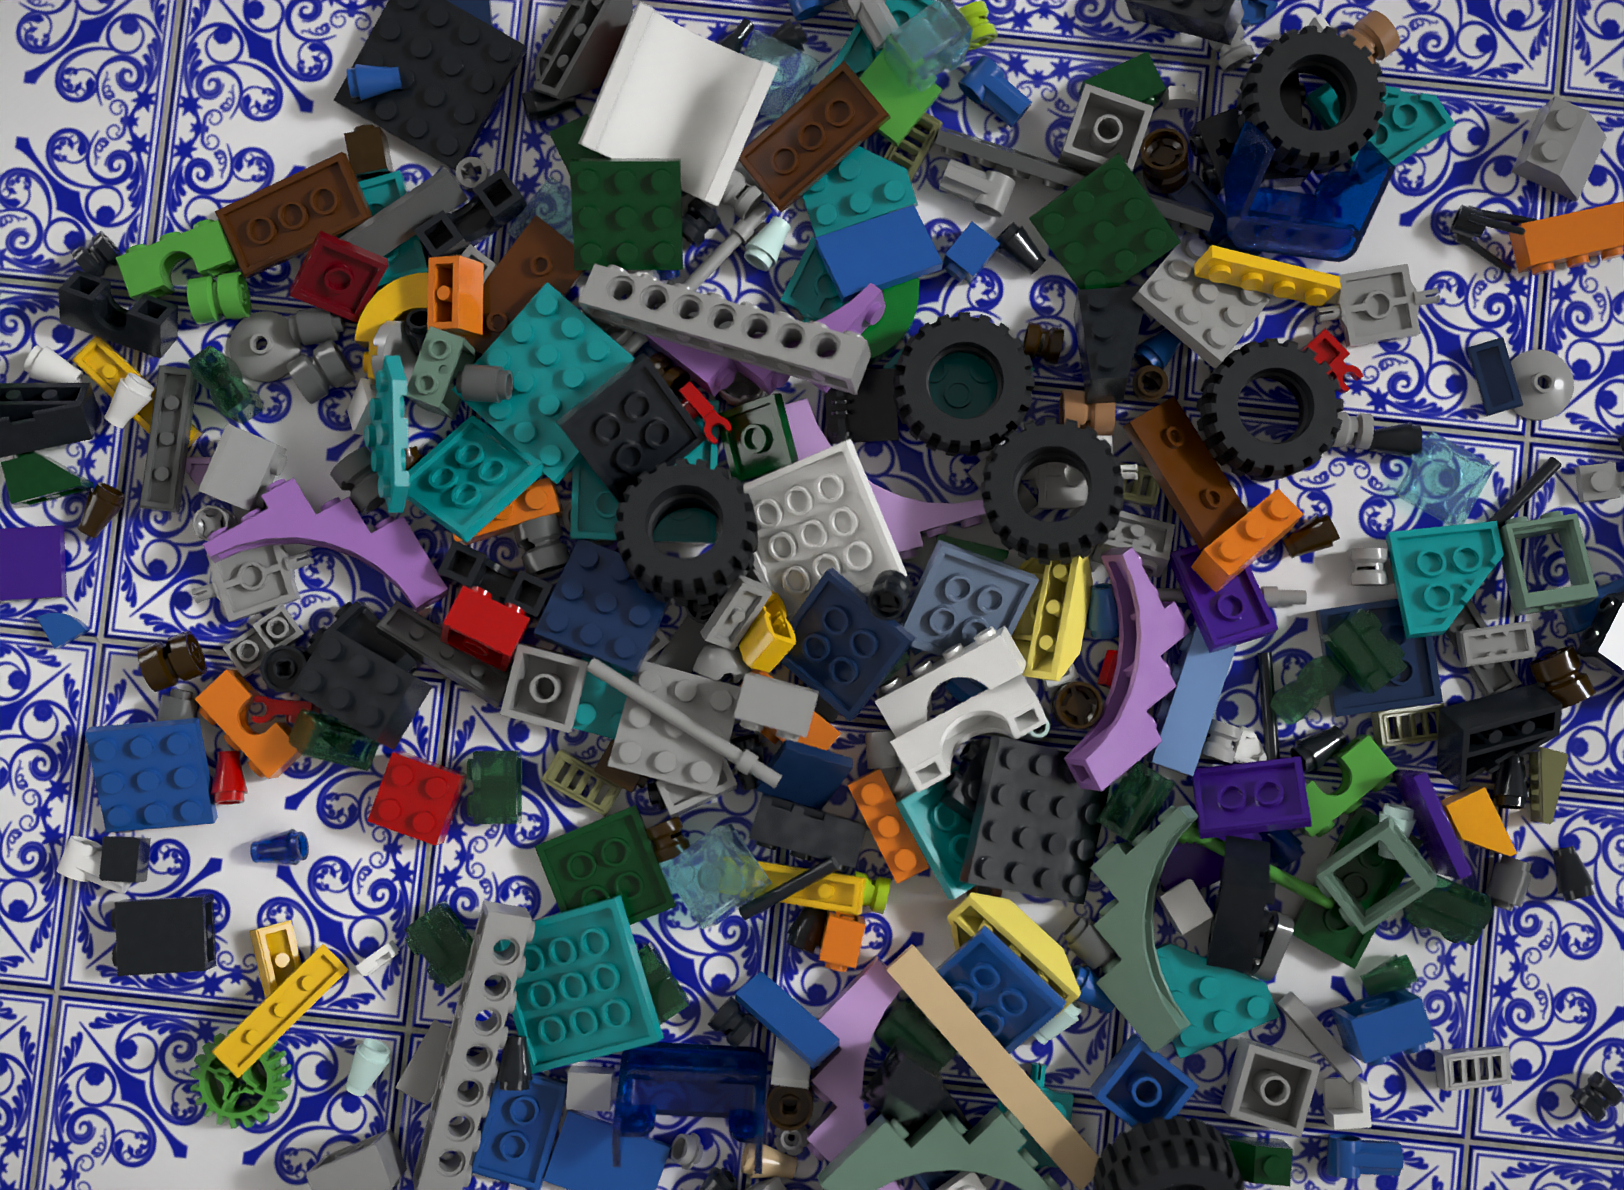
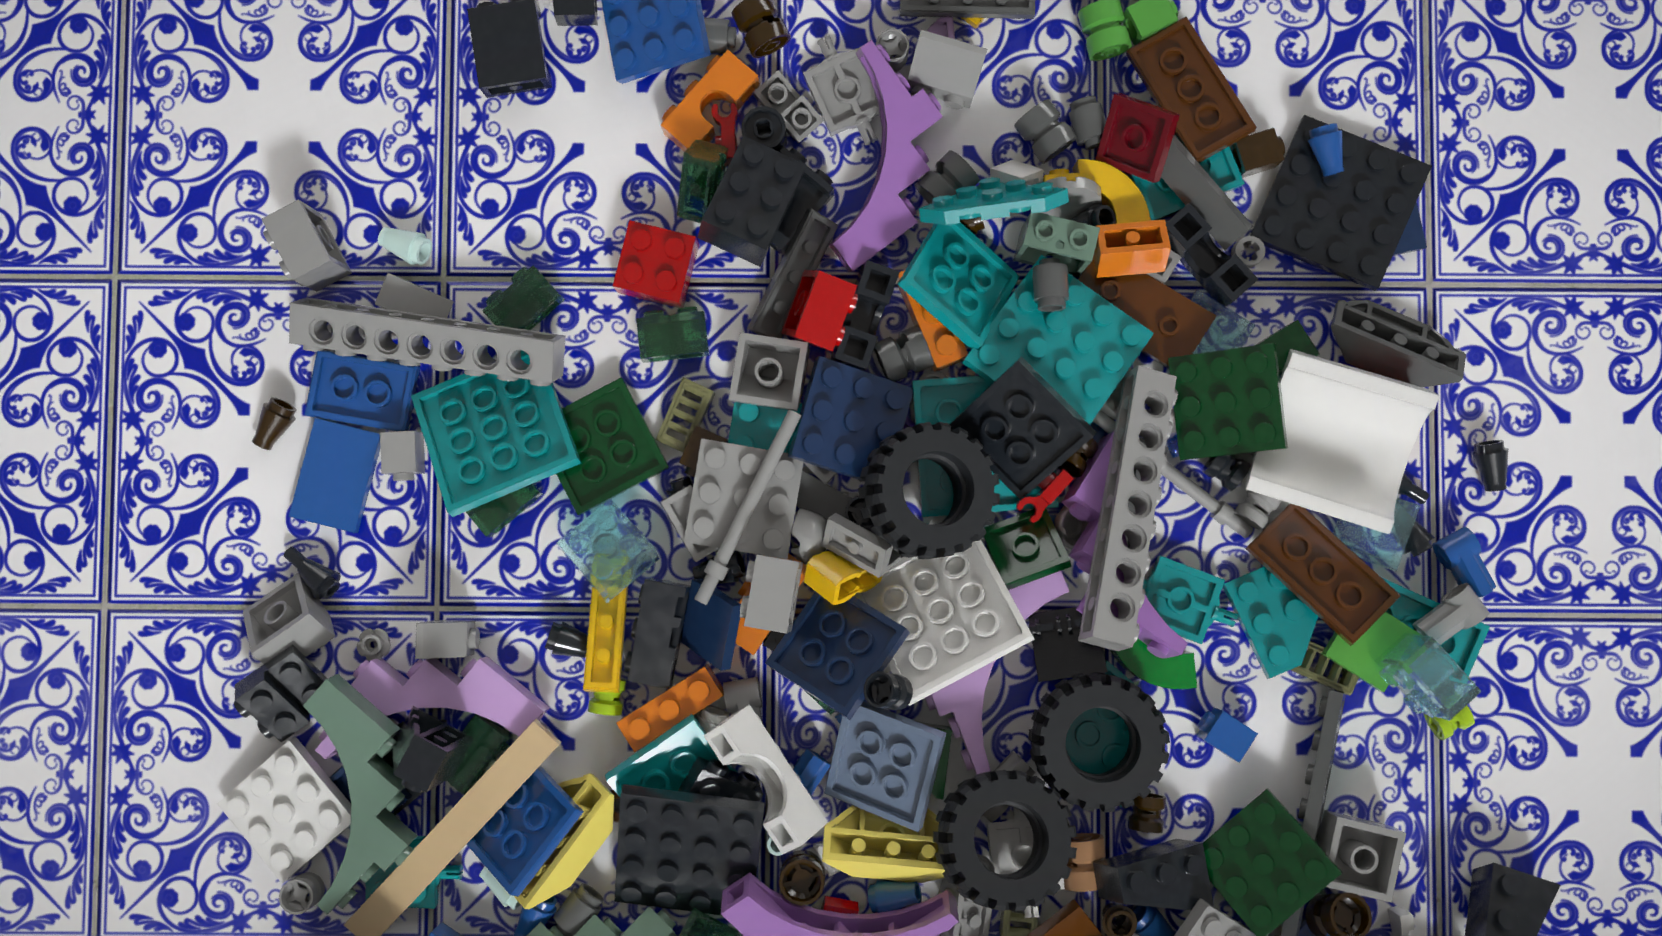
camera: 85 degrees right, 0 degrees up
clear green brick [188,345,263,425] -> none
bright green gear [190,1028,292,1129] -> none
red cone [210,751,248,805] -> none
yellow plate [211,944,349,1078] -> none
light grey dish [229,311,301,382] -> none
yellow slope [249,920,301,999] -> none
clear blue cone [250,829,309,865] -> none
white tile [355,940,400,977] -> none
black cone [496,1036,533,1091] -> none
black cone [522,88,577,123] -> none
clear blue windscreen [612,1042,768,1174] -> none
dark brown wheel [646,816,692,863] -> none
light grey plate [671,1133,703,1170] -> none
black wheel [707,996,758,1049] -> none
blue tile [735,971,840,1069] -> none
black bar [739,856,840,920] -> none
tan cone [741,1141,797,1179] -> none
light aqua cone [744,216,791,271] -> none
dark brown wheel [766,1084,814,1131] -> none
blue tile [815,205,943,303] -> none
orange brick [819,910,866,972] -> none
white arch [875,626,1027,738] -> none
light grey piece [939,159,1016,217] -> none
blue piece [958,56,1032,127] -> none
black cone [995,222,1046,275] -> none
dark green slope [1079,51,1166,109] -> none

